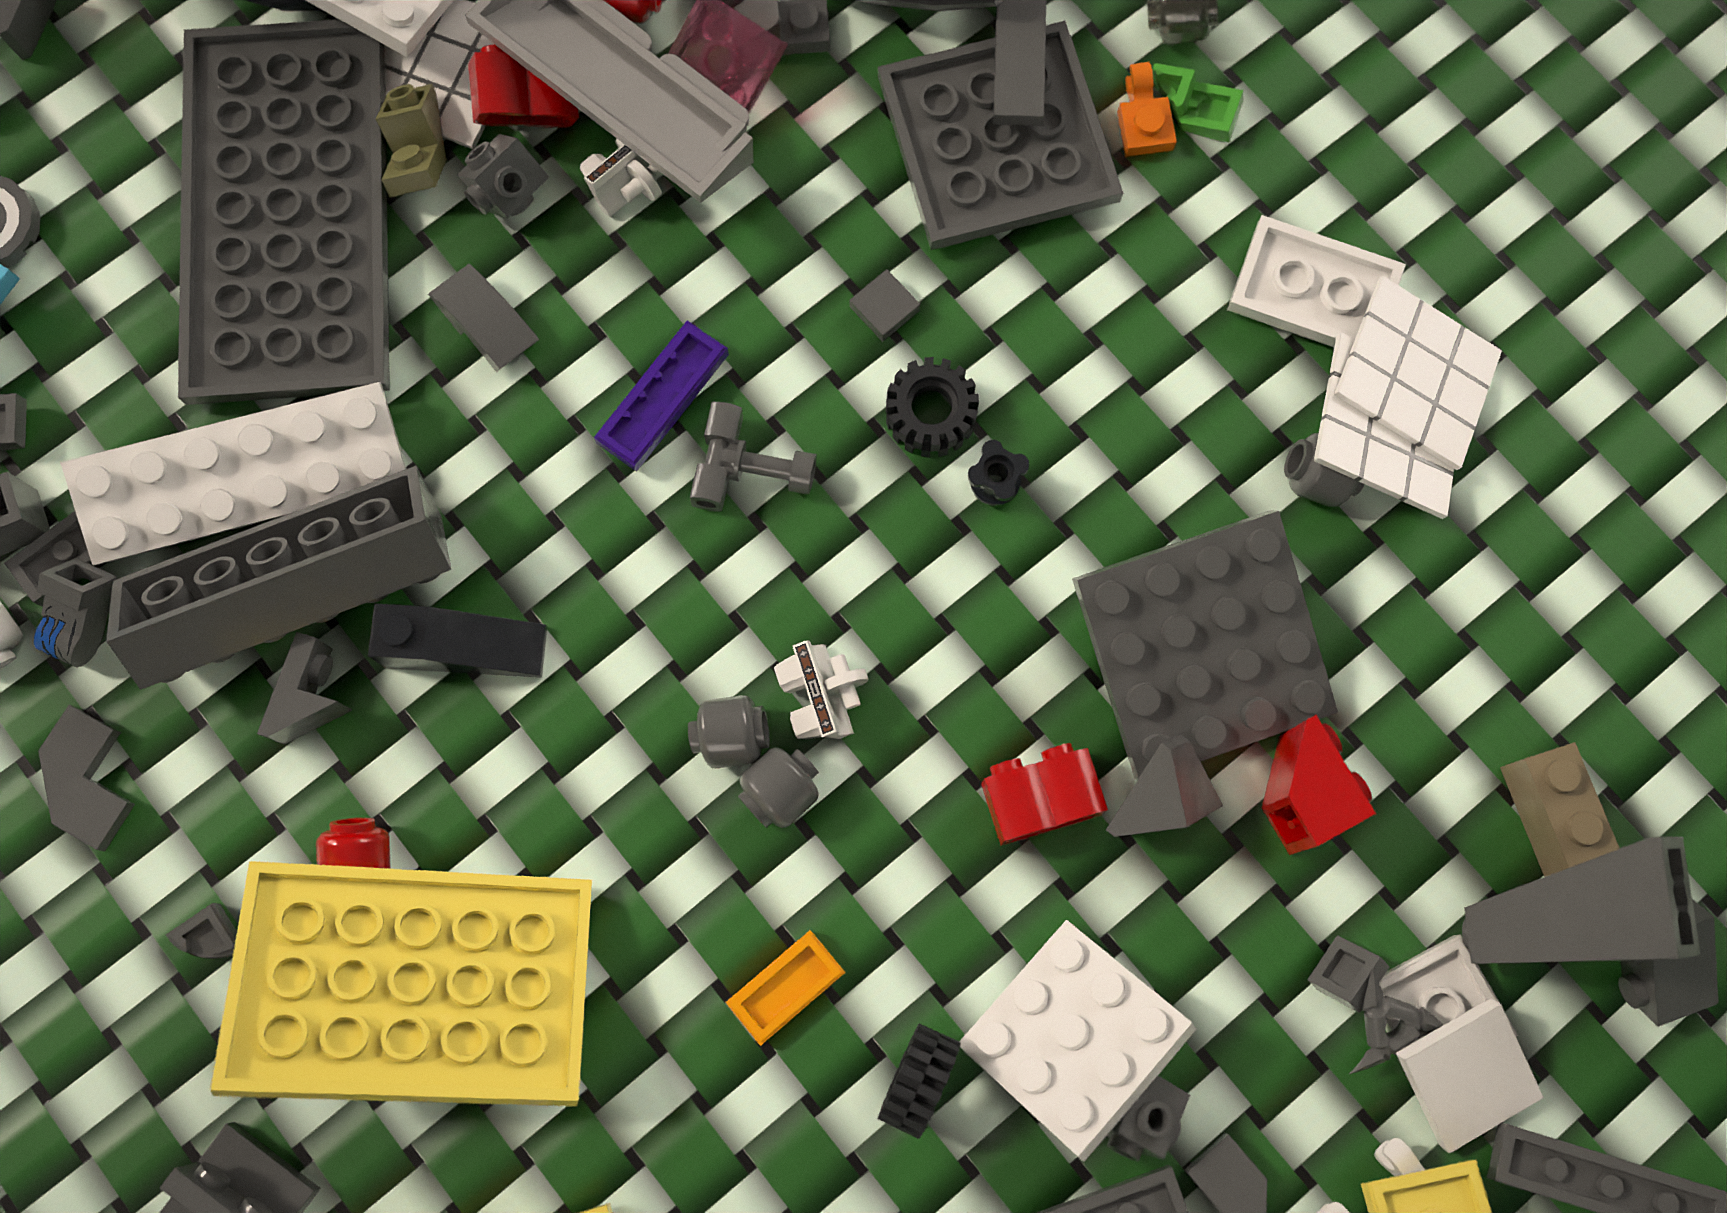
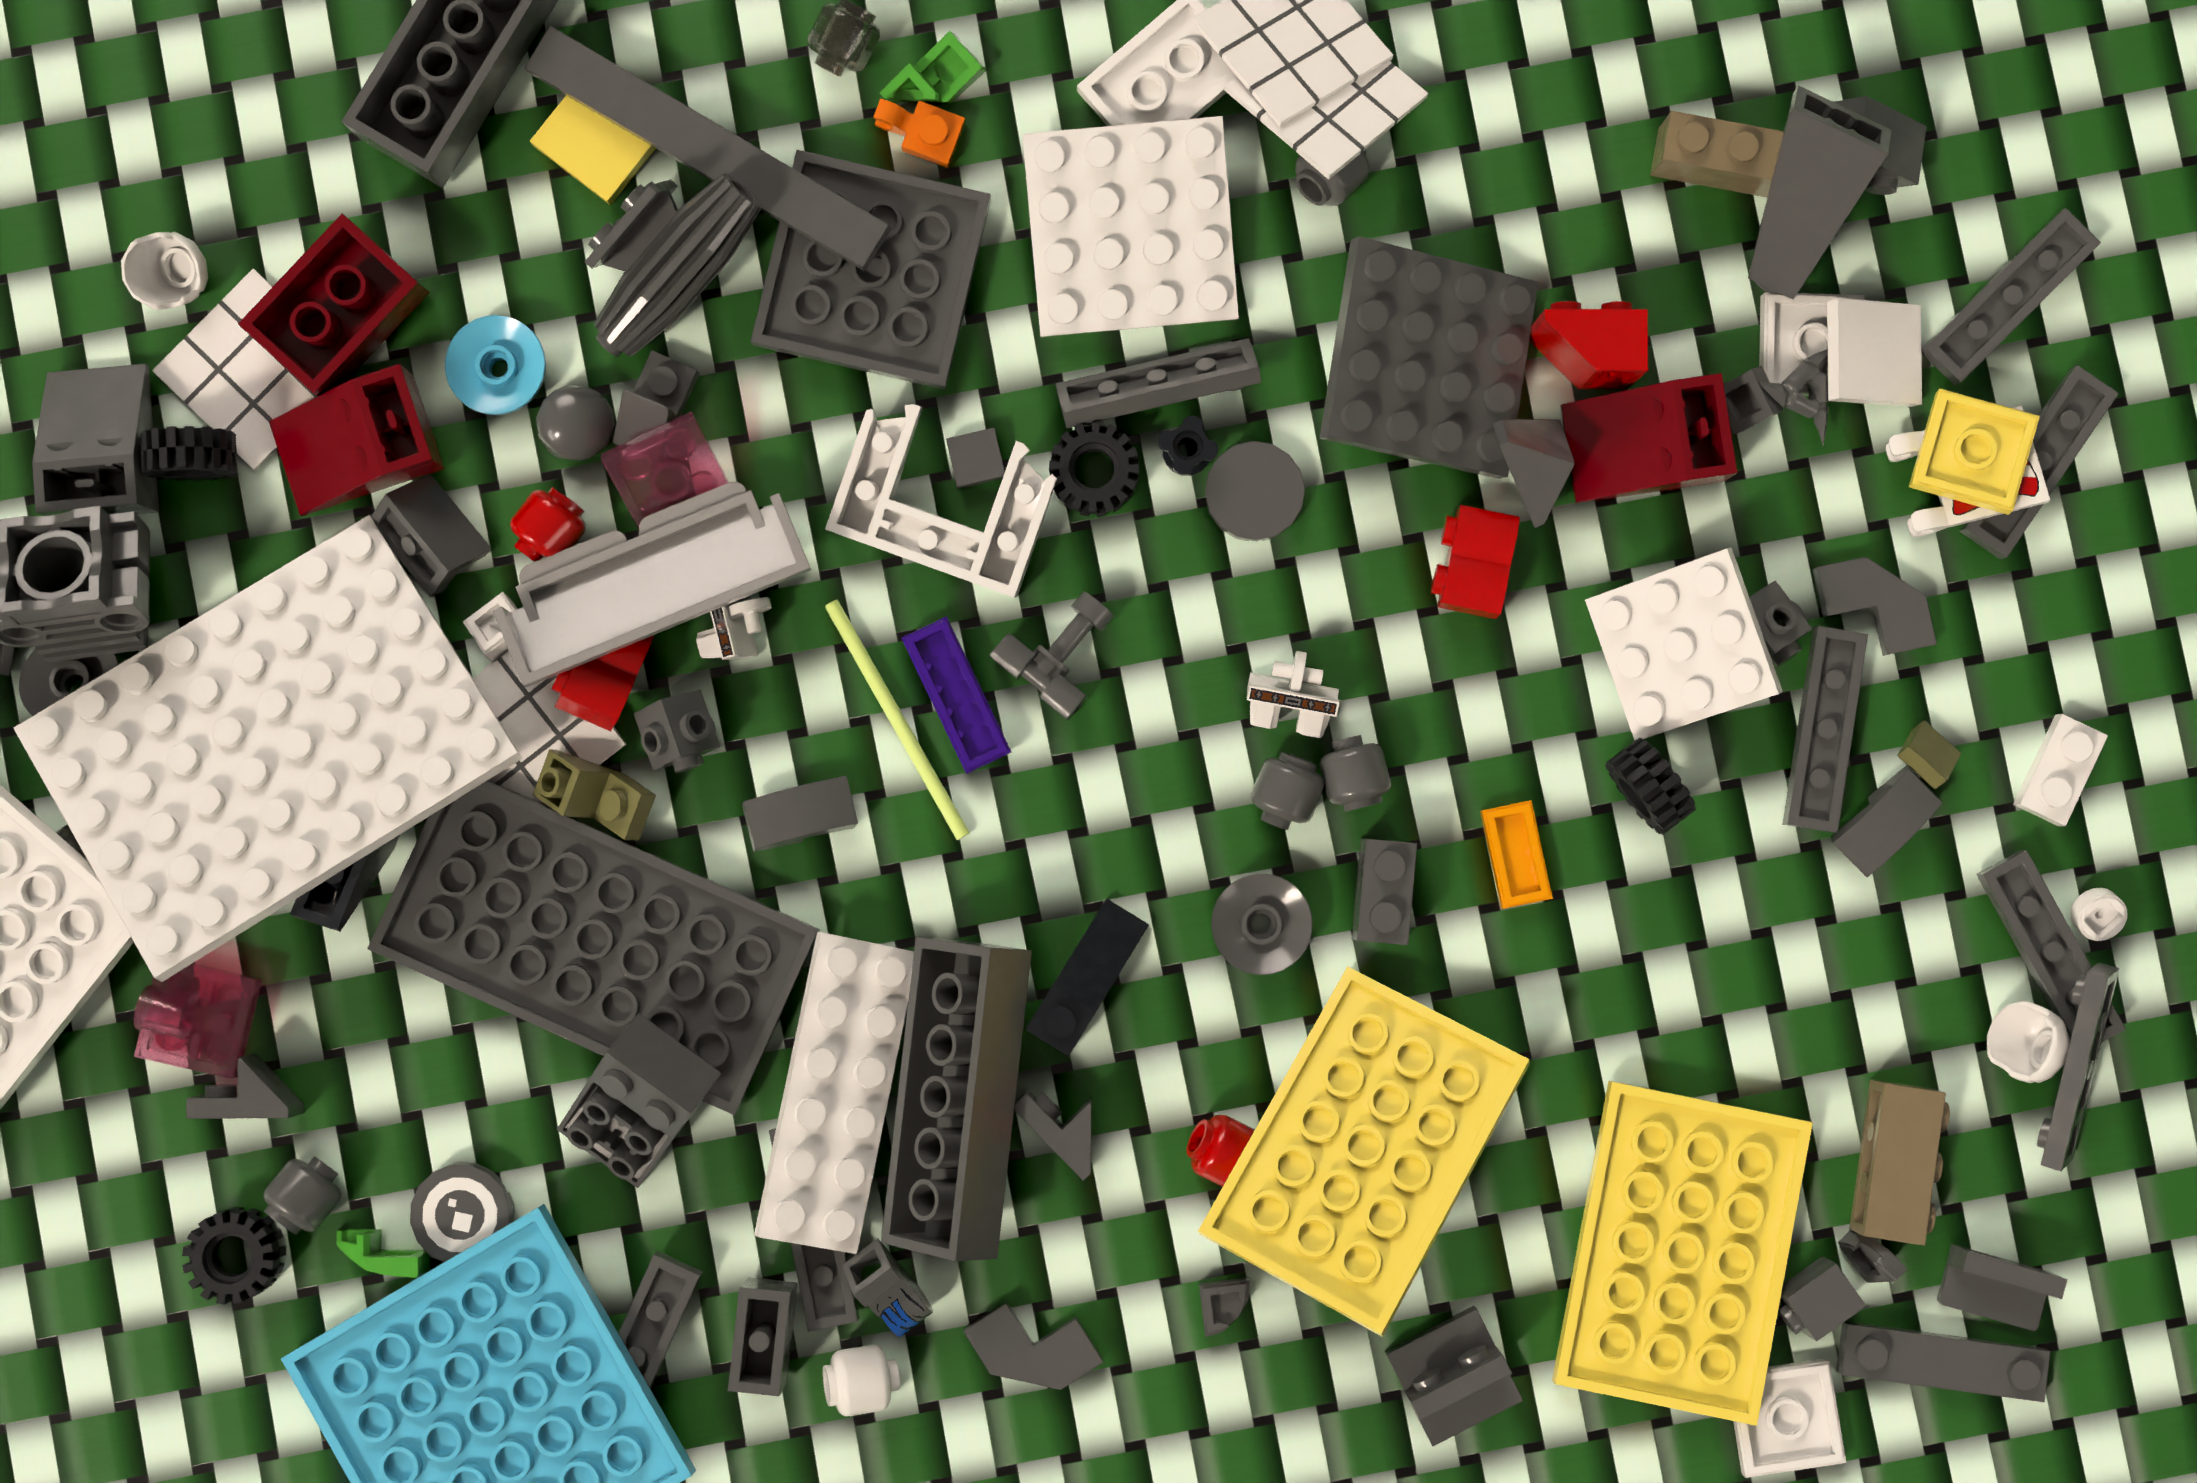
camera: 55 degrees left, 10 degrees up
none -> dark grey slope [556,1013,722,1188]
none -> white wedge [825,404,1057,597]
none -> yellowish green axle [825,599,970,840]
none -> white plate [1022,116,1239,337]
none -> dark grey plate [1055,338,1262,428]
none -> dark grey tile [1205,441,1305,541]
none -> dark grey dish [1211,874,1312,975]
none -> dark grey brick [1351,839,1417,945]
none -> dark red slope [1560,373,1737,504]

